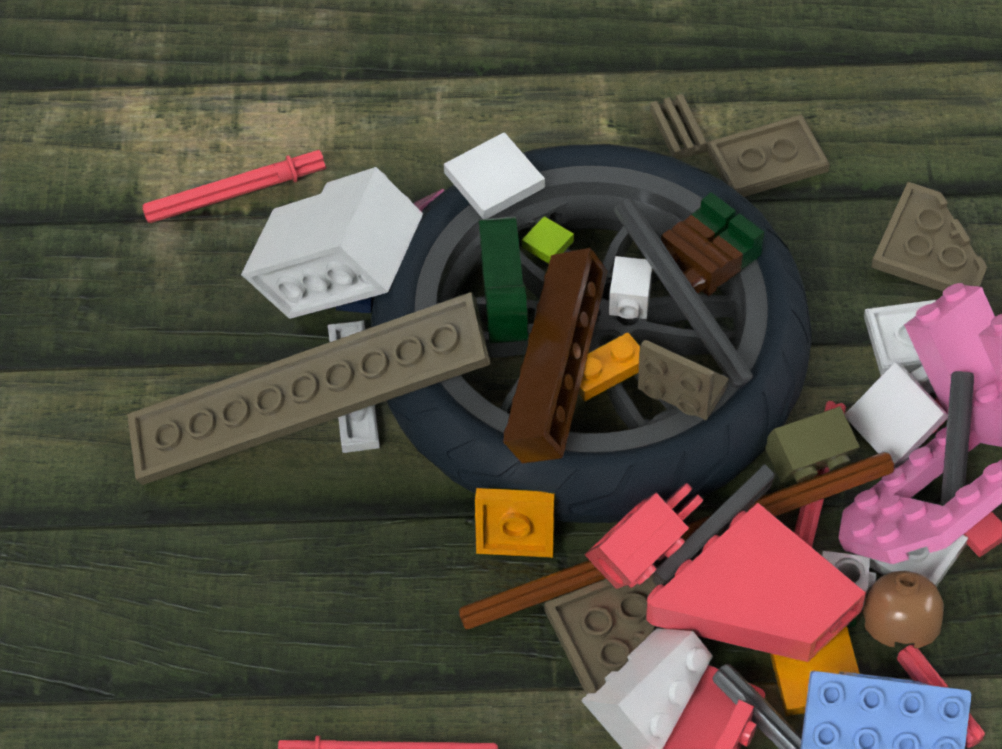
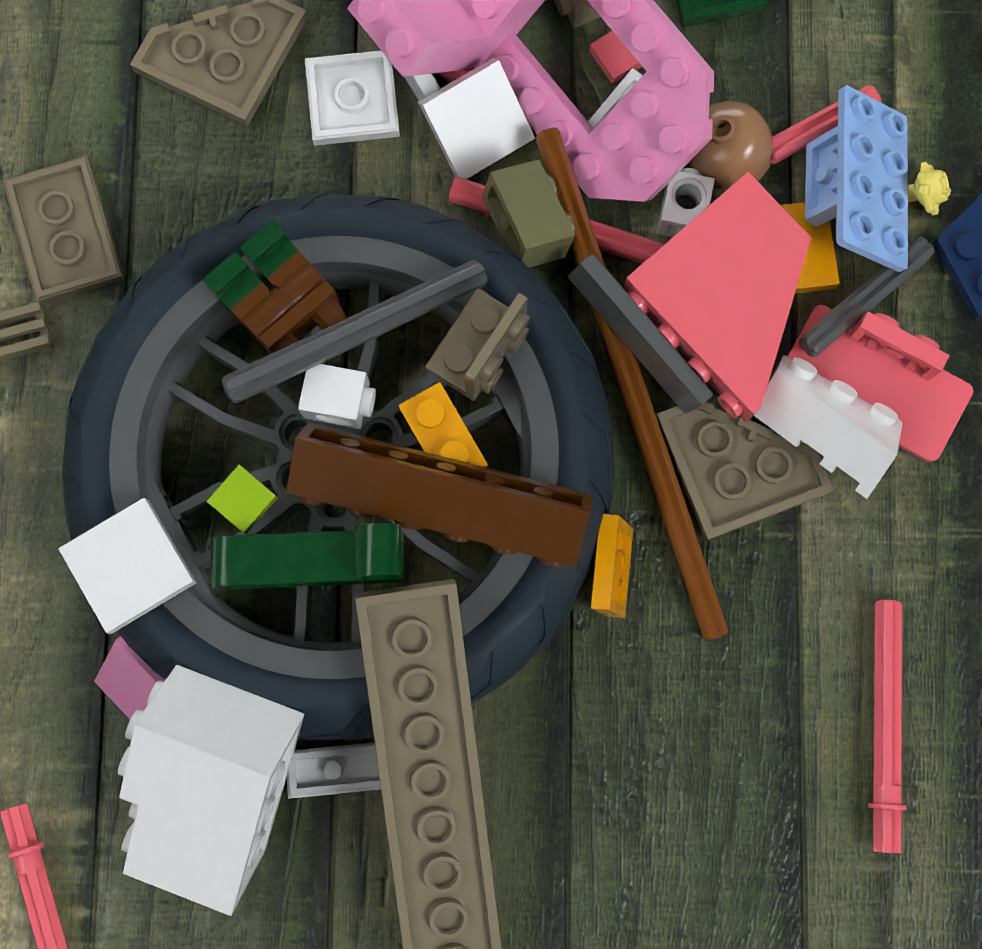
camera: 90 degrees left, 25 degrees up
coral brick [584,483,703,589] -> none
dark grey axle [941,371,974,506] -> none

